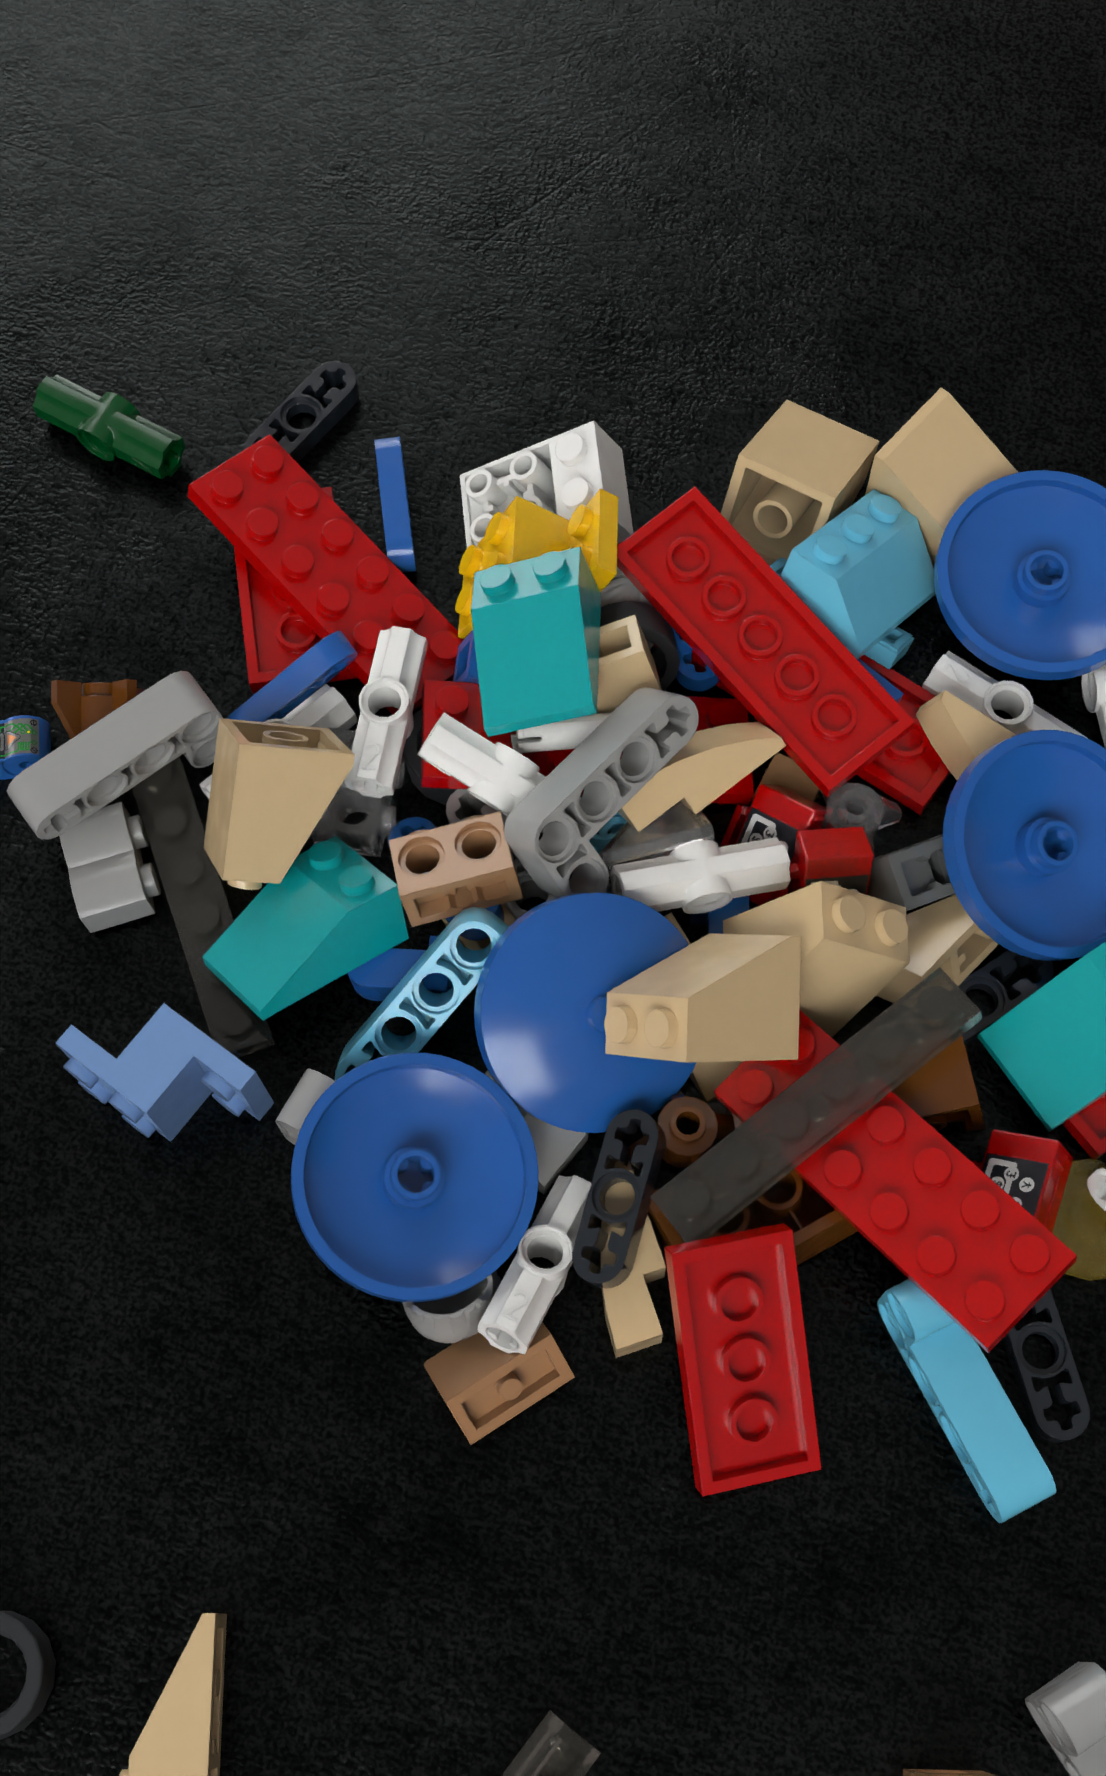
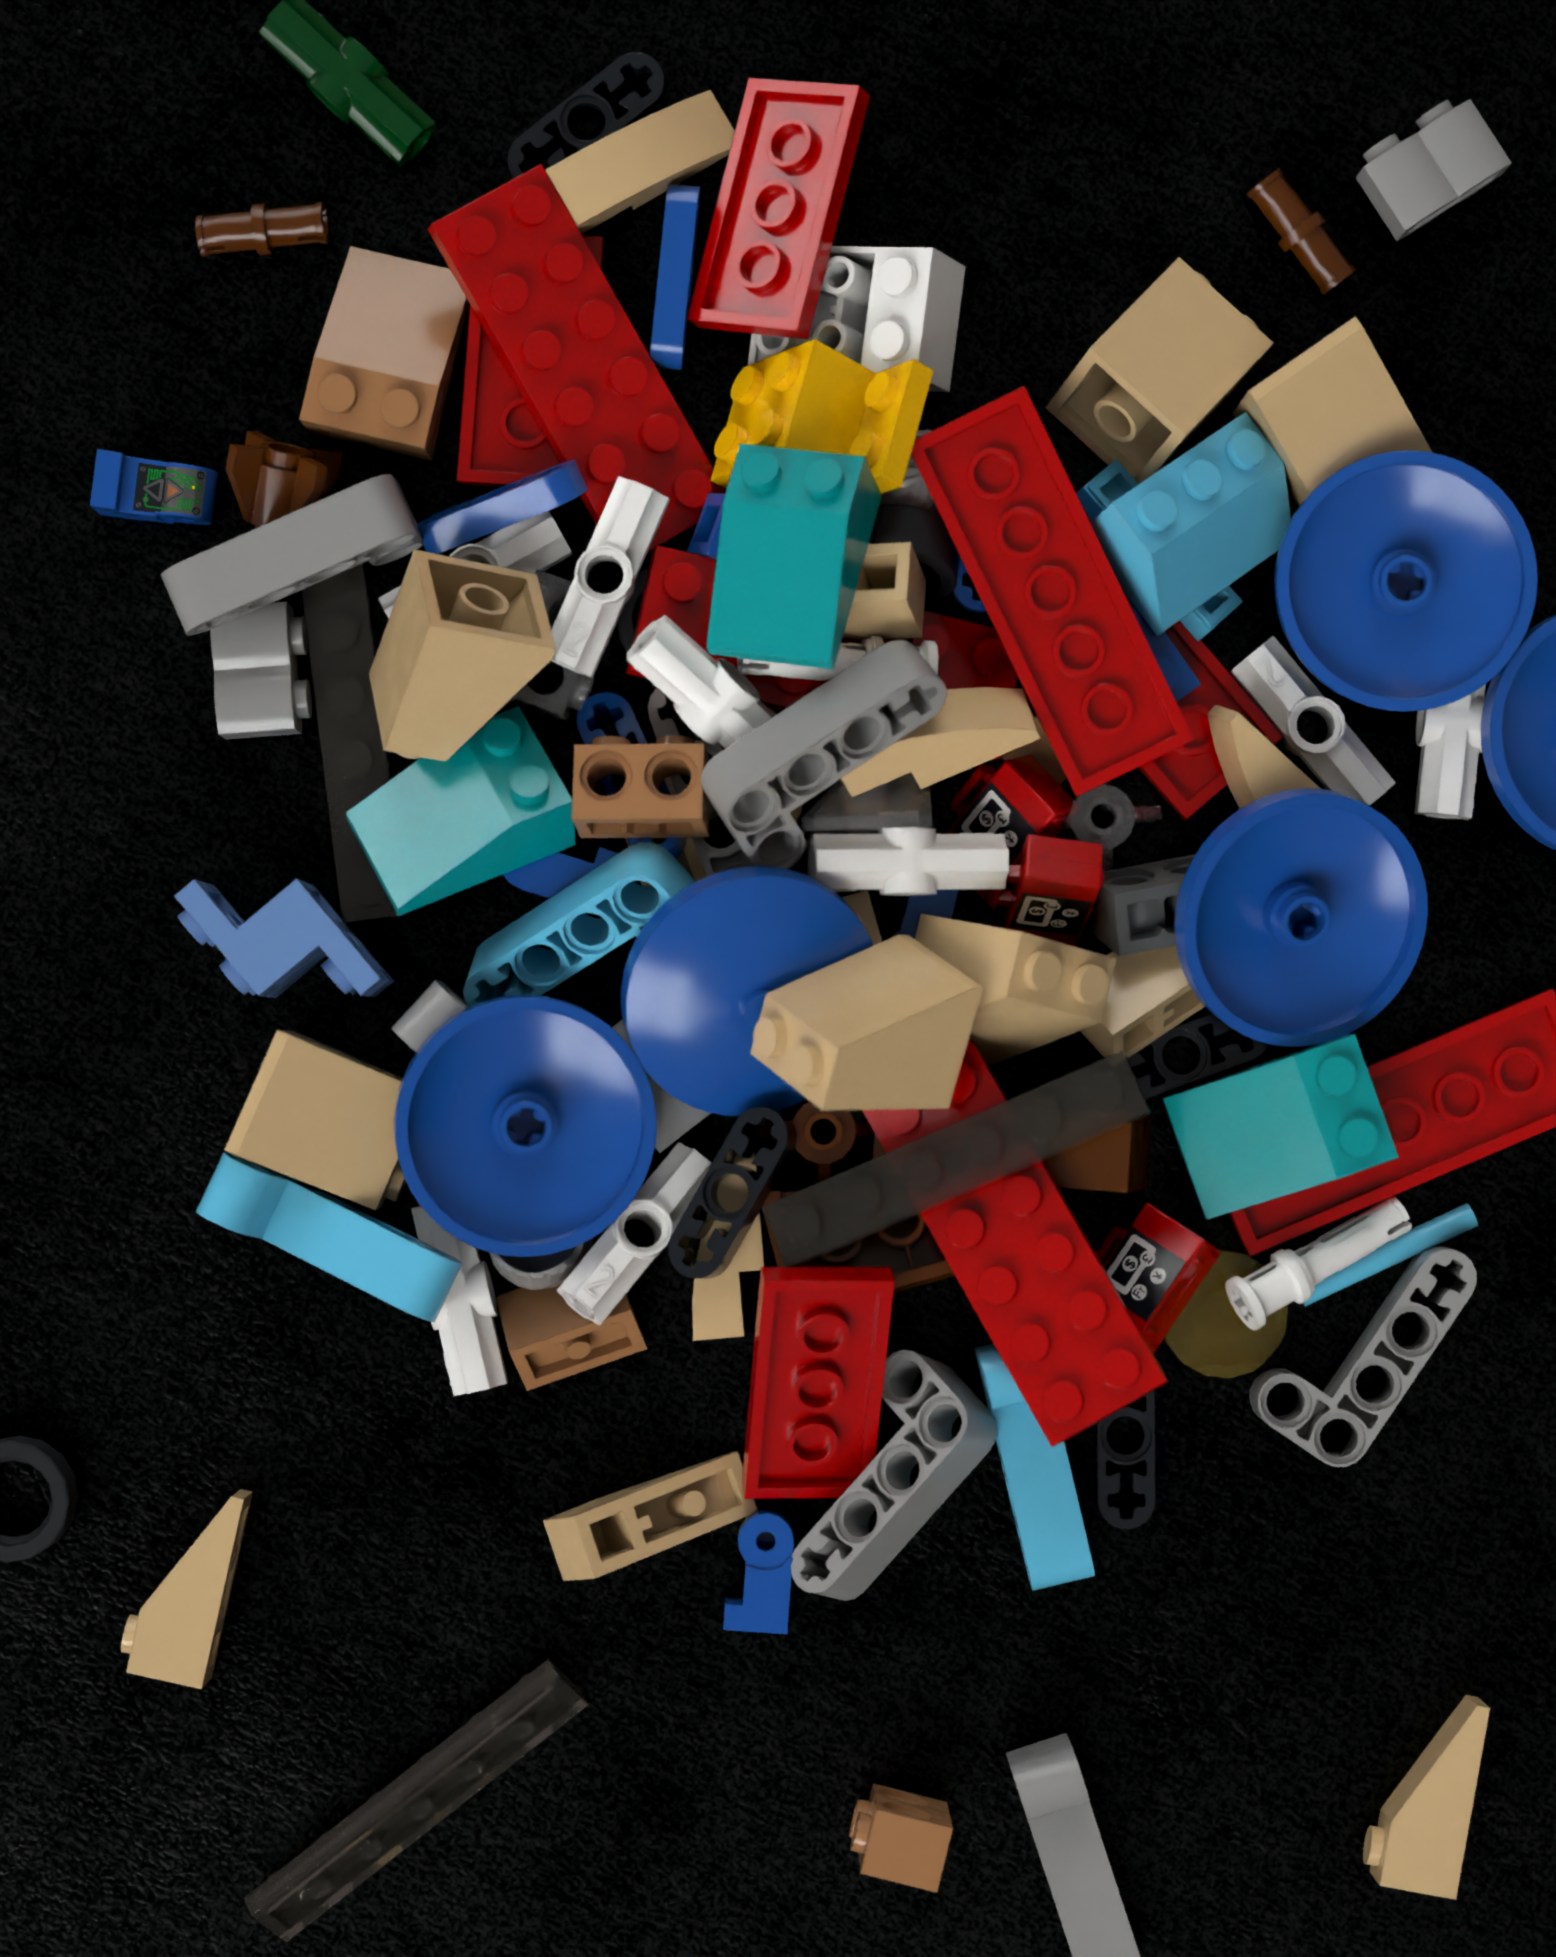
camera: 10 degrees right, 20 degrees up
none -> reddish brown pin [195,202,329,257]
none -> medium azure beam [196,1152,462,1322]
none -> tan slope [225,1030,406,1210]
none -> medium nougat slope [299,246,469,461]
none -> white piece [411,1206,508,1396]
none -> tan slope [543,1451,758,1581]
none -> tan slope [545,90,735,235]
none -> plate [687,78,870,340]
none -> blue leg [723,1509,794,1634]
none -> light grey beam [790,1350,997,1601]
none -> reddish brown pin [1247,168,1356,295]
none -> light grey brick [1356,99,1512,241]

